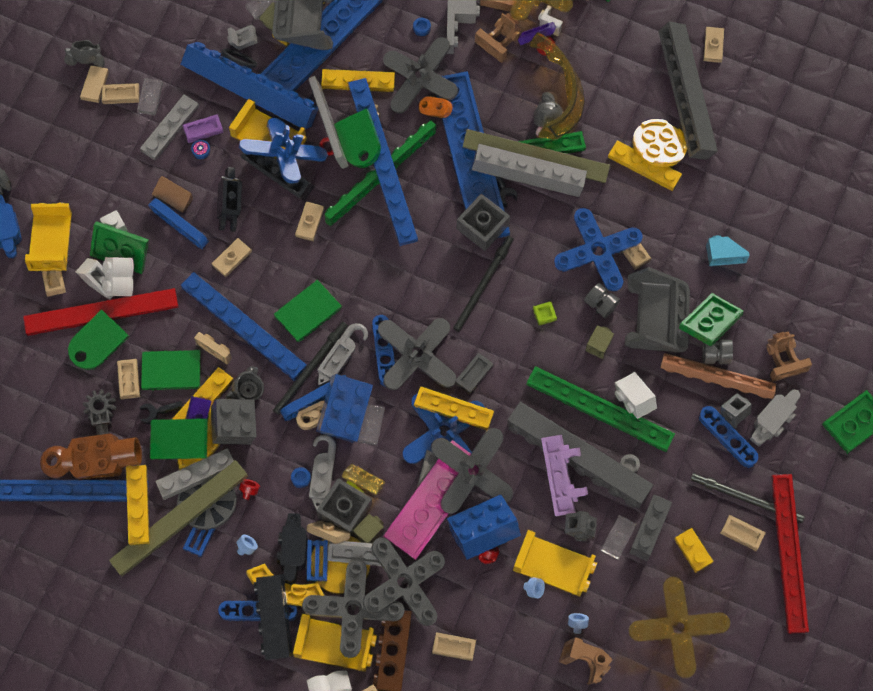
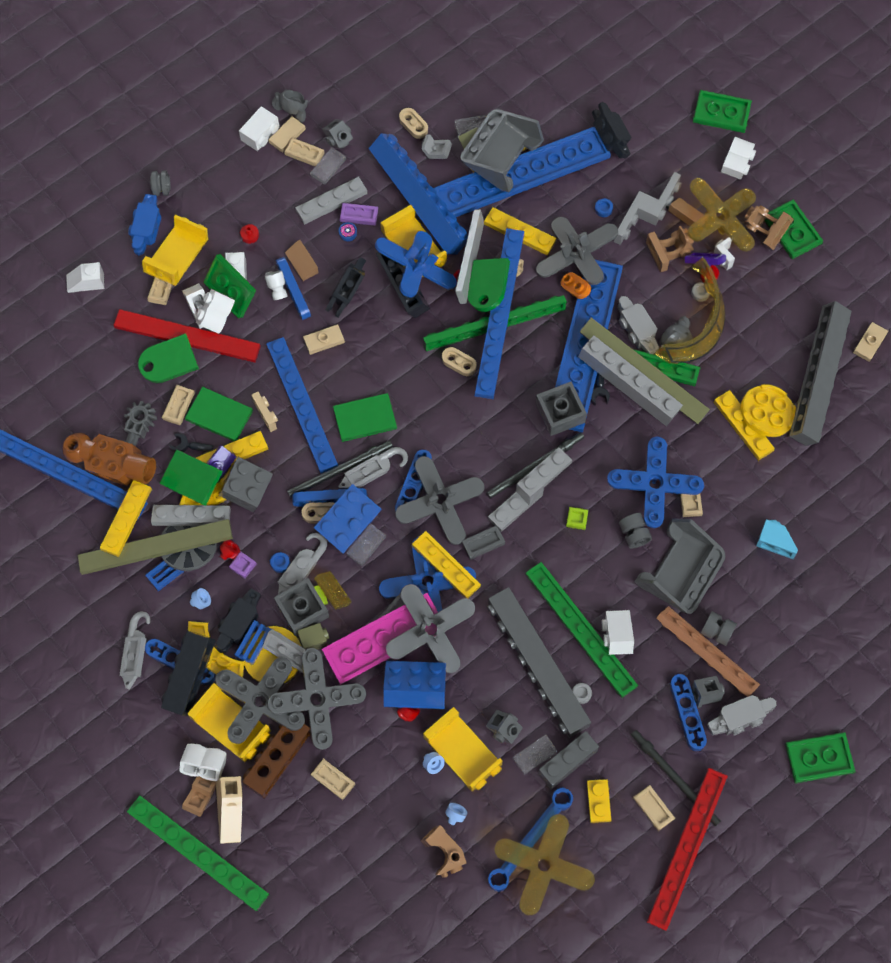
camera: 30 degrees right, 0 degrees up
black tyre [221,48,257,68] -> none
dark grey hair [225,366,264,401] -> none
tan plate [295,202,324,242] -> none
tan plate [307,521,350,544] -> none
lavender hinge [541,435,588,516] -> none
olive brick [585,325,614,359] -> none
green tile [679,293,744,346] -> none
medium nougat tile [766,331,812,382] -> none
none -> light grey plate [119,611,150,690]
none -> medium lavender tile [229,551,257,579]
none -> white piece [239,106,279,151]
none -> red tile [240,224,259,244]
none -> white piece [265,271,287,300]
none -> dark grey brick [322,119,353,149]
none -> tan plate [399,108,428,139]
none -> tan plate [442,347,477,376]
none -> light grey bracket [488,447,572,532]
none -> blue piece [488,788,573,892]
none -> light grey hinge [618,296,659,354]
none -> light grey tile [691,282,710,302]

